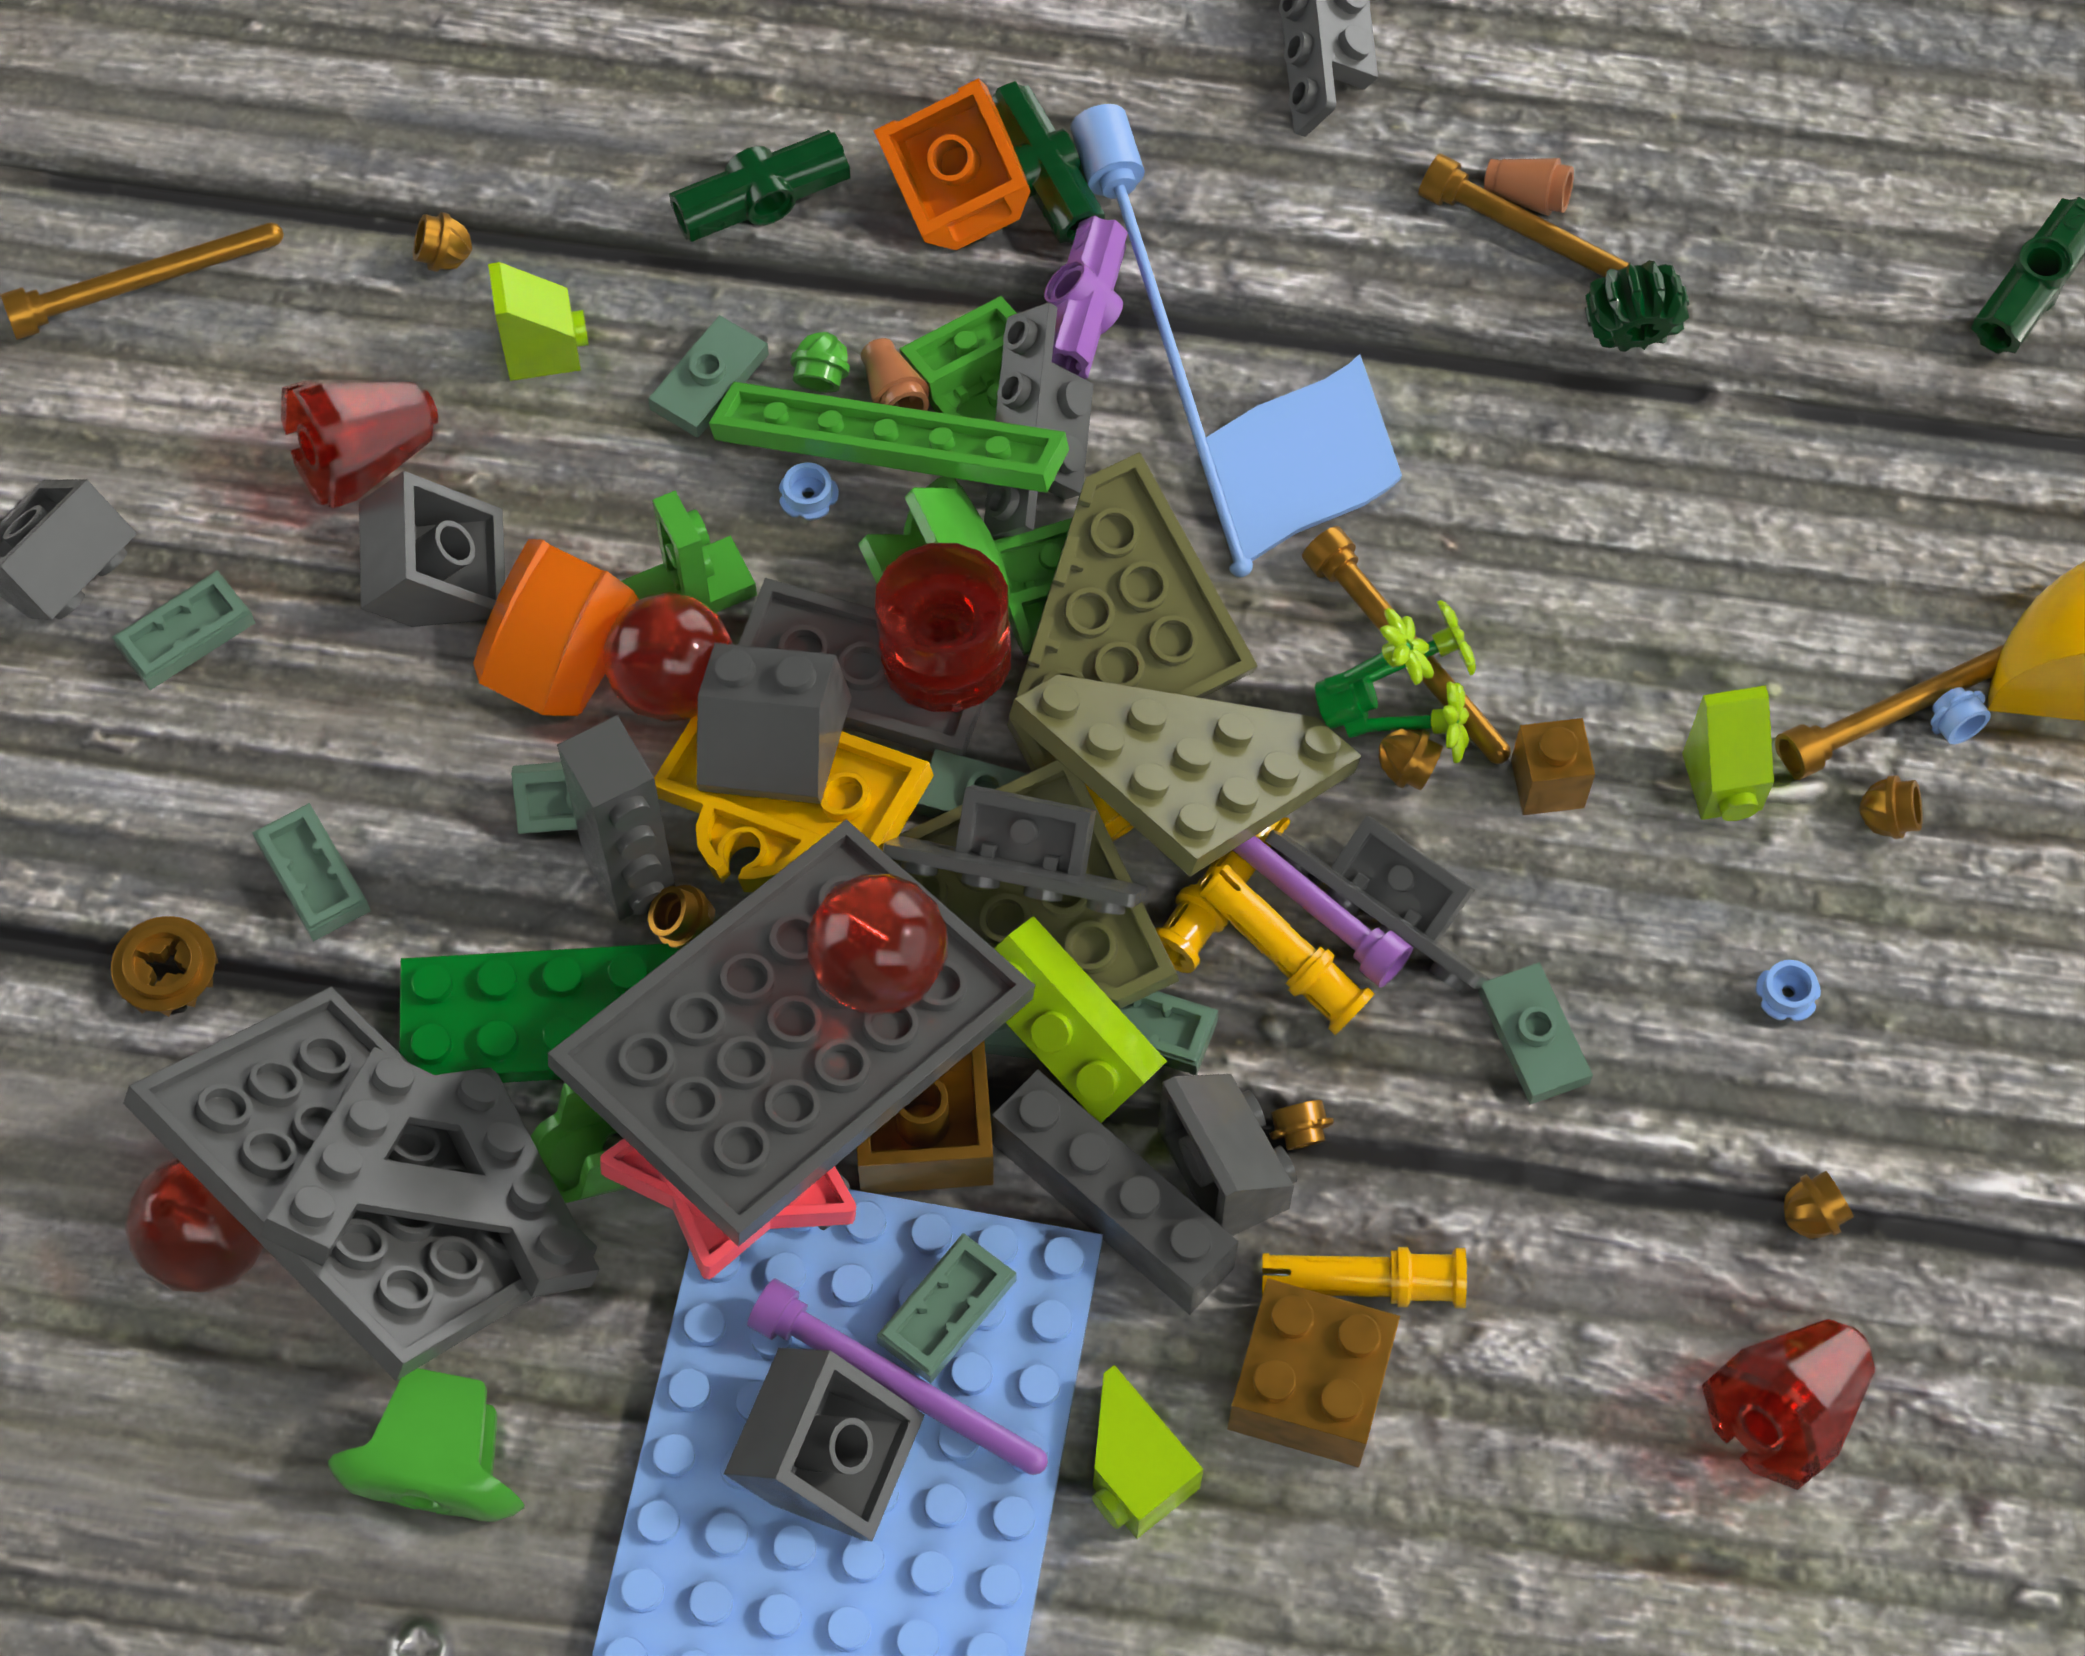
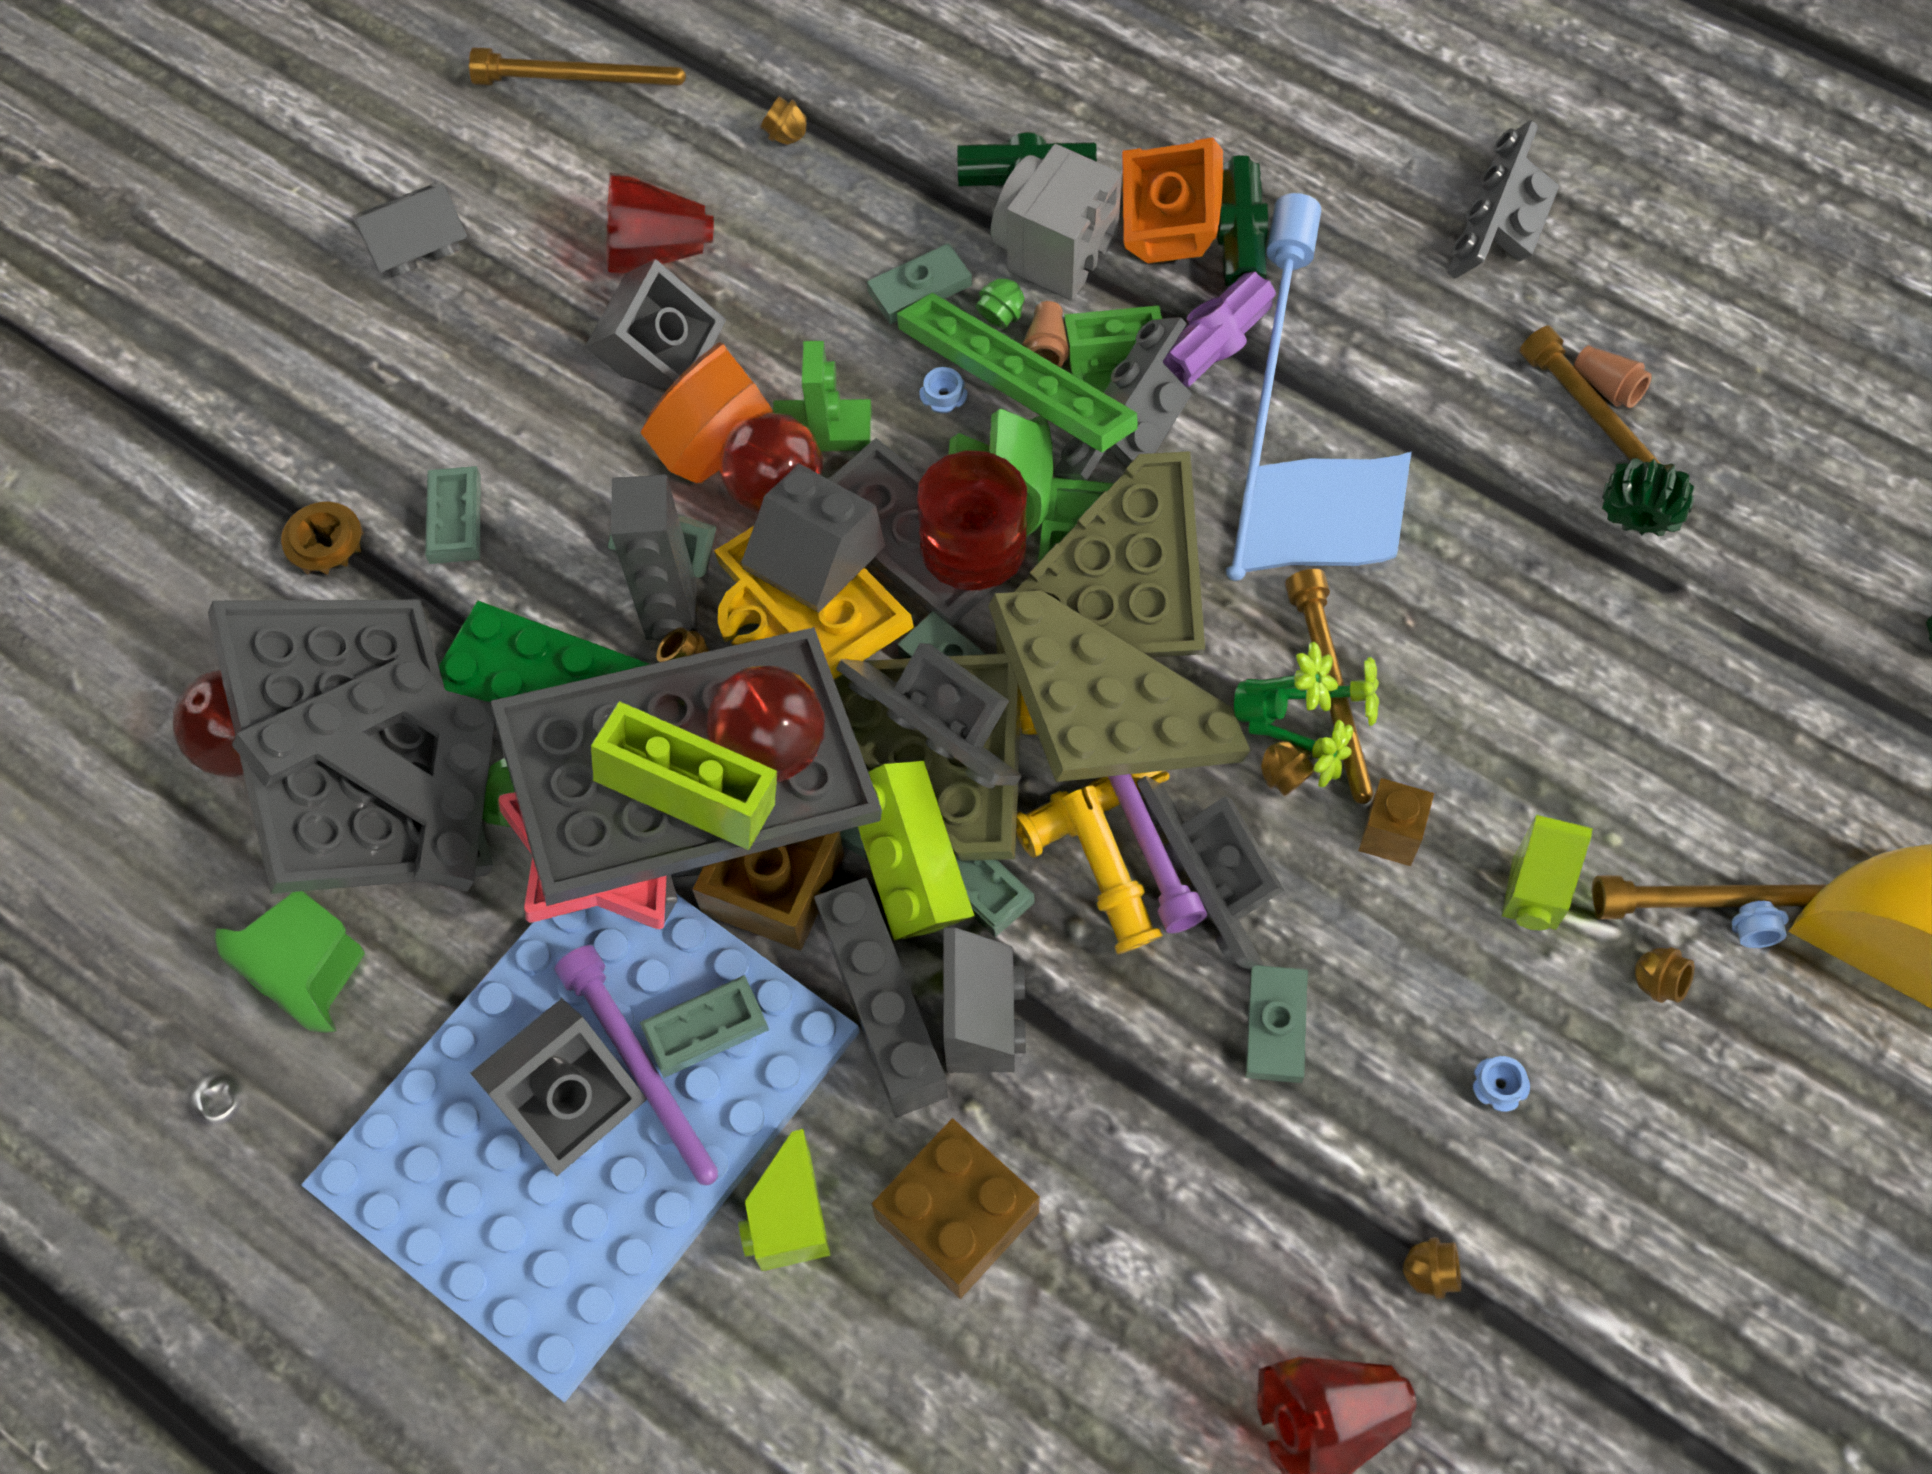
camera: 30 degrees right, 0 degrees up
sand green plate [112,570,255,690] -> none
lime slope [488,262,589,381] -> none
yellow pin [1262,1247,1467,1308] -> none
pearl gold plate [1269,1100,1334,1150] -> none
none -> lime brick [591,701,777,850]
none -> light grey piece [990,144,1122,301]

